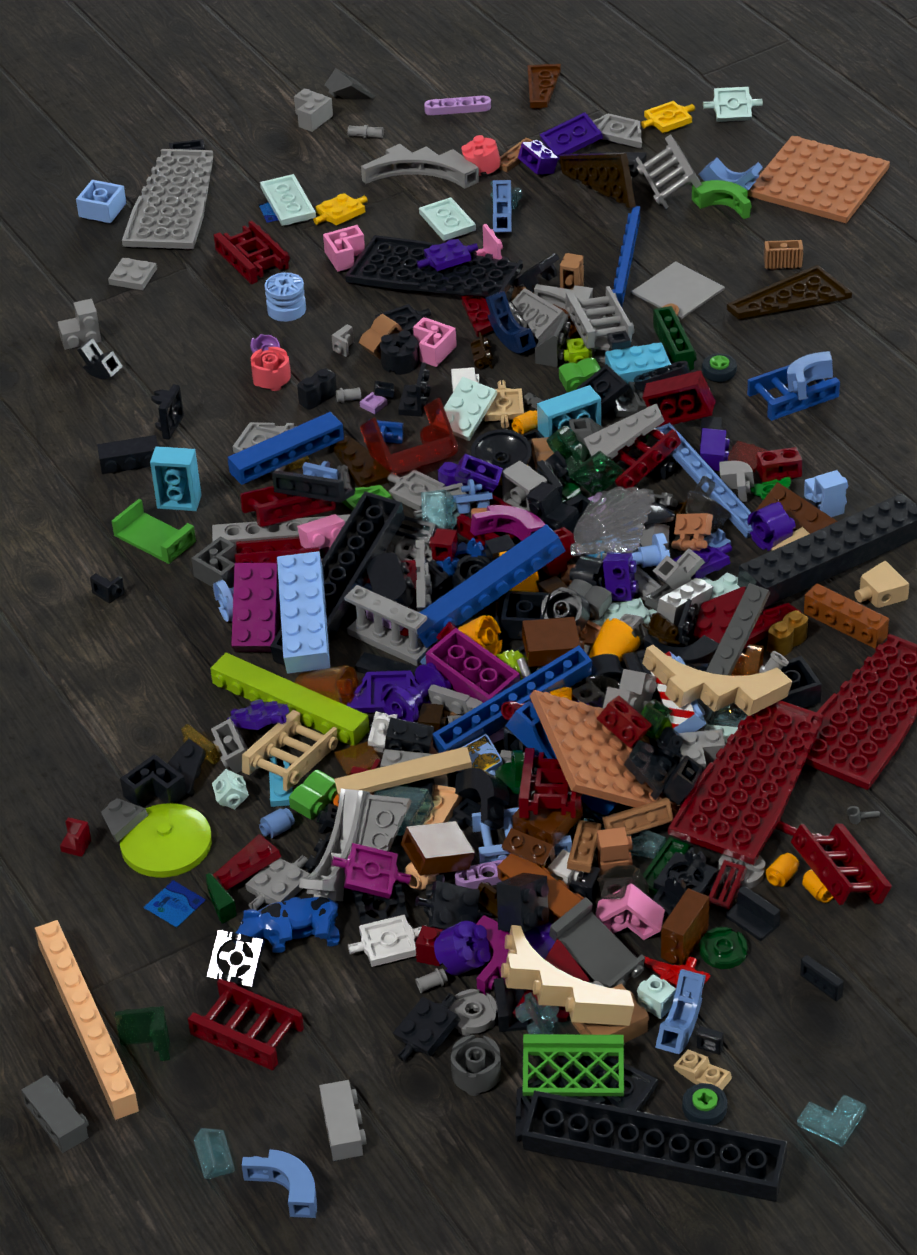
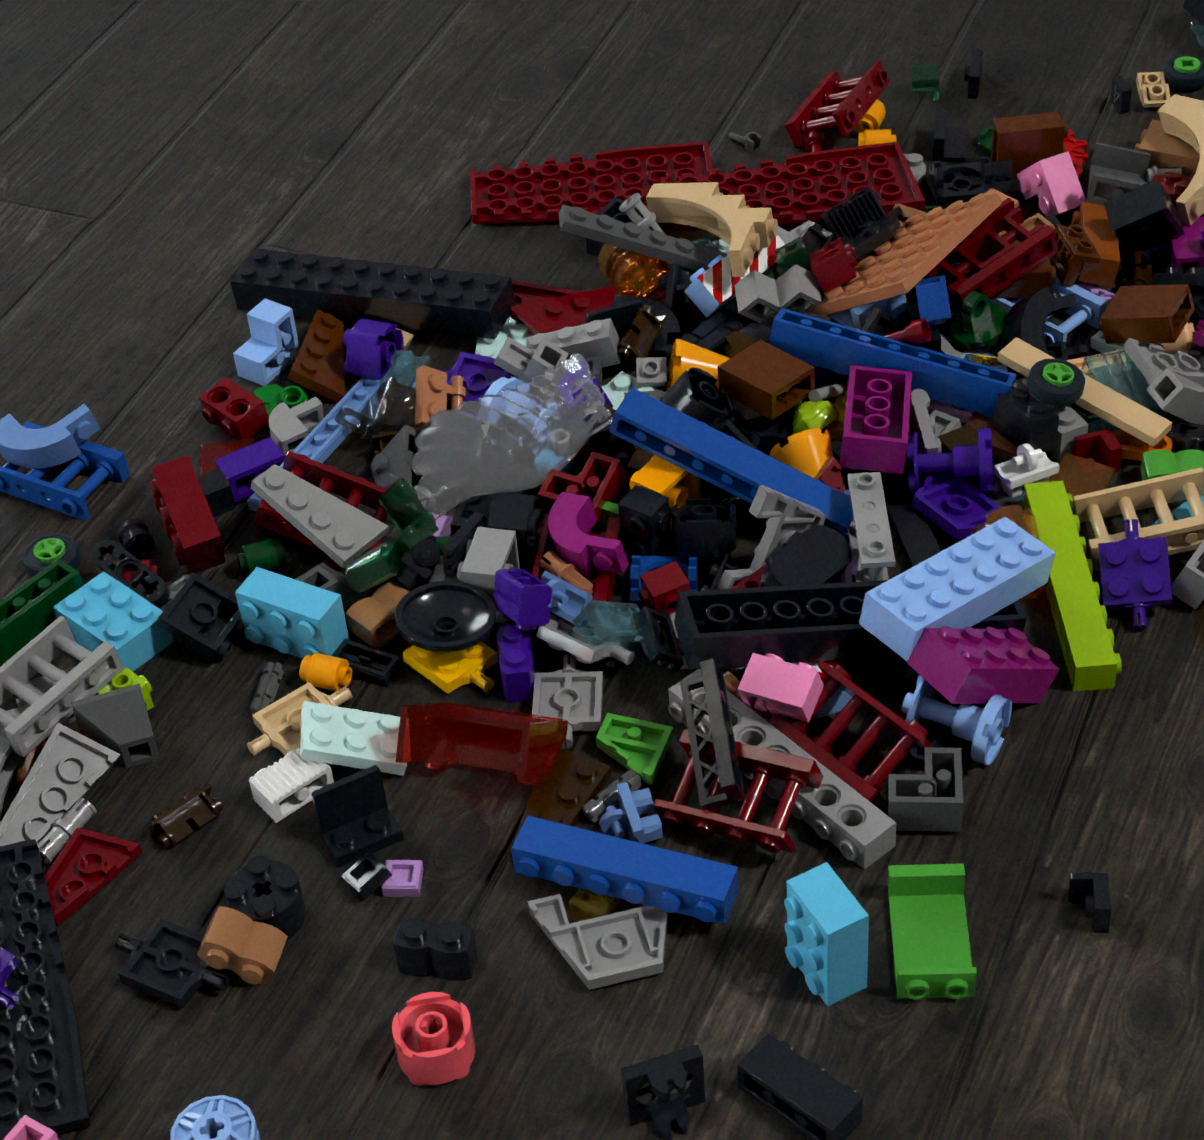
camera: 125 degrees left, 0 degrees up
medium lavender hair [250,334,280,353] -> none
light grey bracket [332,324,354,357] -> none
light grey pin [336,387,361,403] -> none
blue hips [367,420,404,444] -> none
bright pink brick [413,317,457,367] -> none
dark blue arch [485,291,536,353] -> none
bright green brick [559,358,601,392] -> none
clear smoke piece [597,865,649,899] -> none
black tile [607,330,631,350] -> none
light aqua brick [637,974,676,1019] -> none
medium blue arch [655,969,706,1054] -> none
dark red tile [709,860,747,911] -> none
pearl gold brick [767,610,808,656] -> none
clear light blue plate [797,1095,866,1147] -> none
dark orange brick [804,583,889,649] -> none
tan torso [855,561,909,608] -> none
none -> clear light blue hips [379,350,431,403]
none -> clear green panel [911,63,940,101]
none -> black wheel [1027,358,1085,406]

